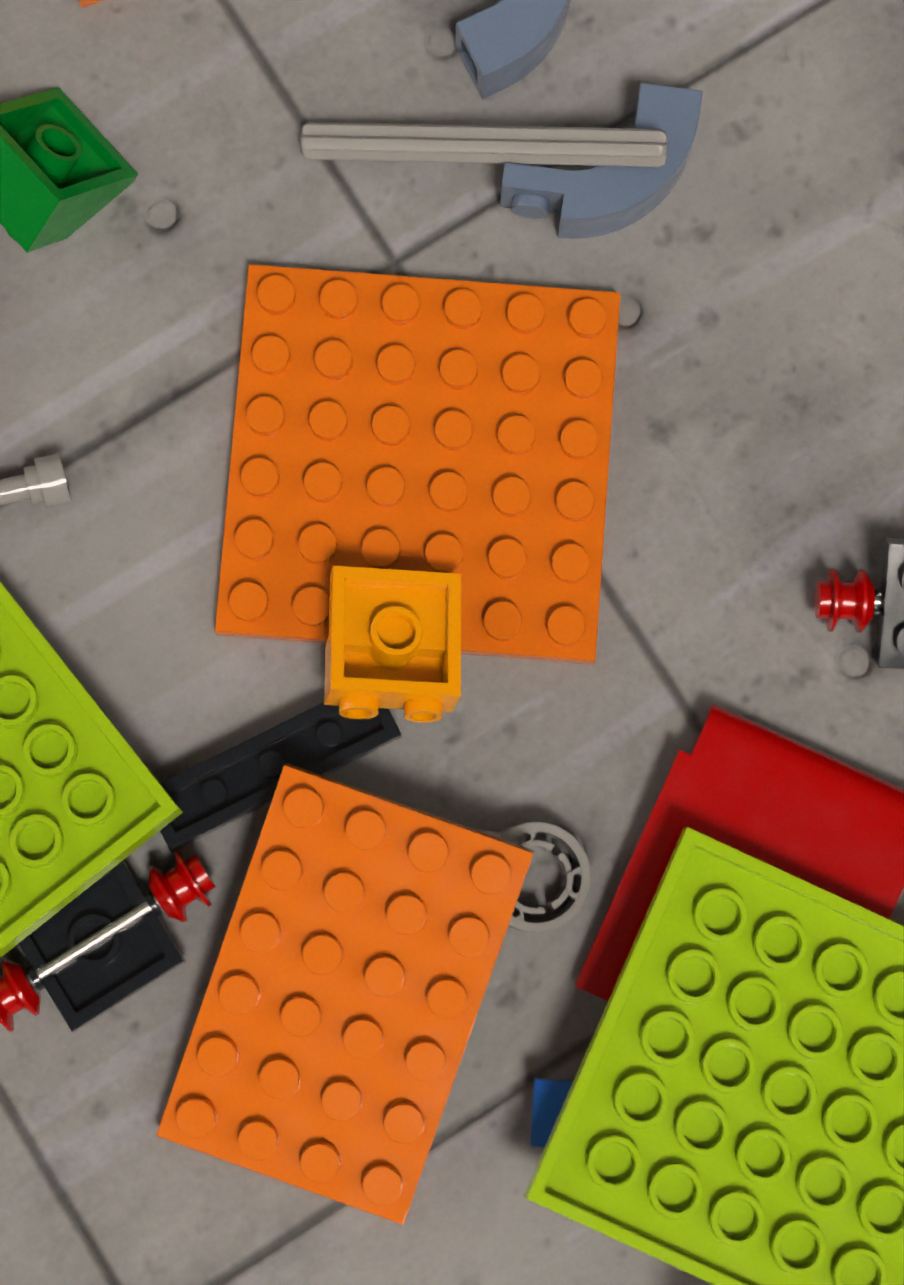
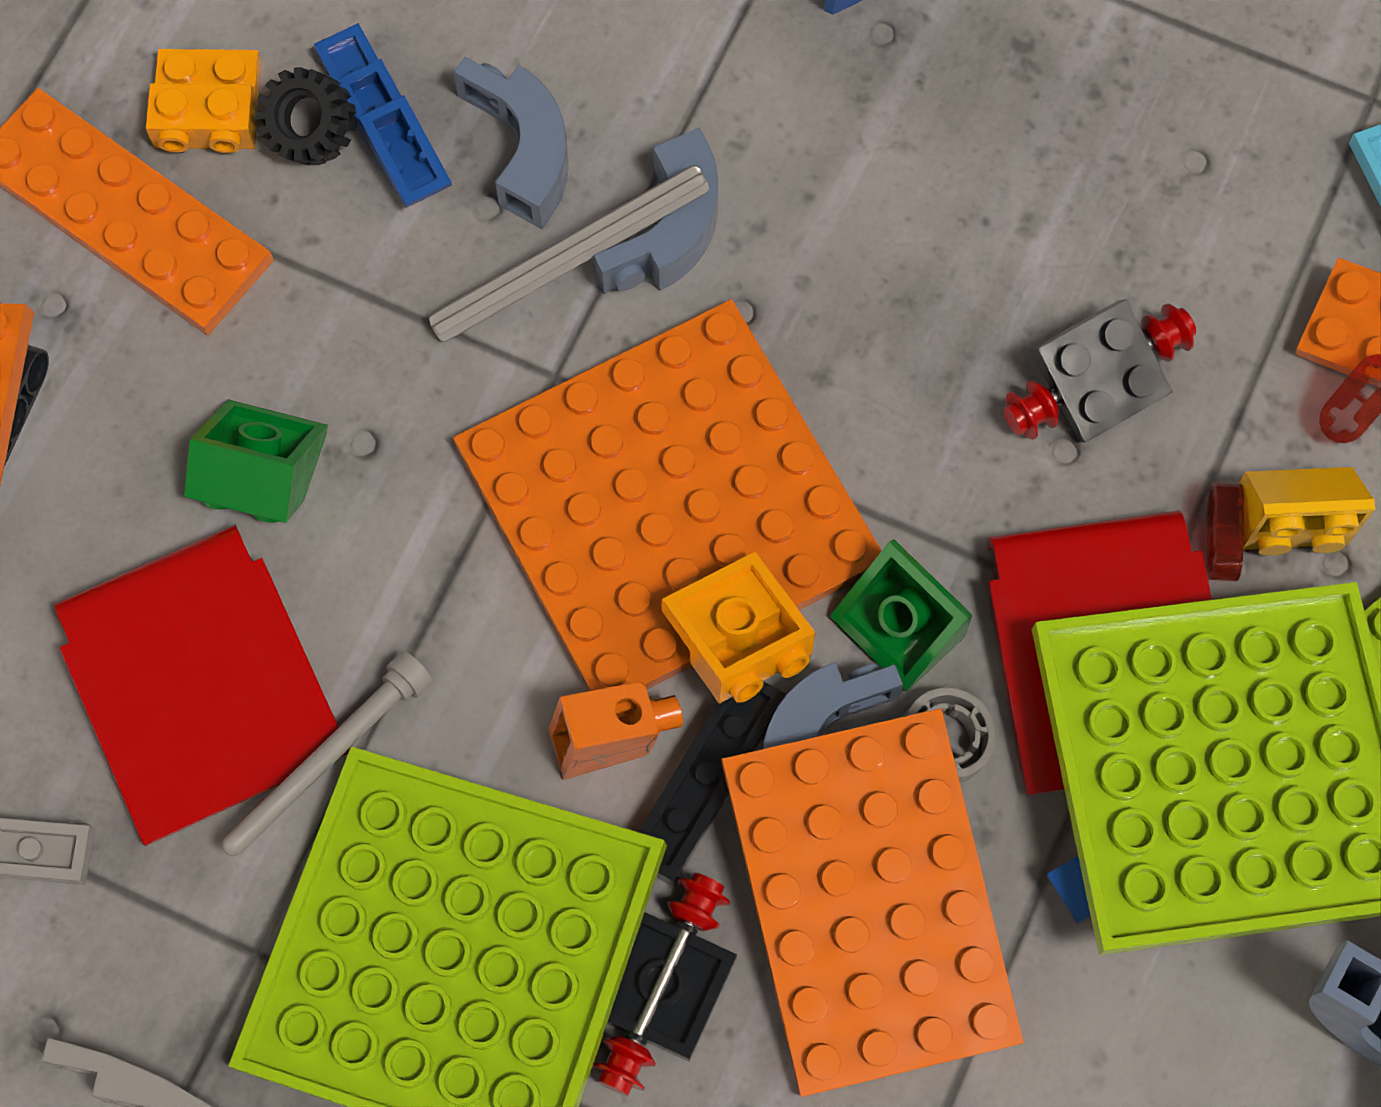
camera: 30 degrees left, 10 degrees down
none -> orange torso [548,682,683,780]
none -> sand blue arch [763,662,903,749]
none -> green slope [830,539,973,691]

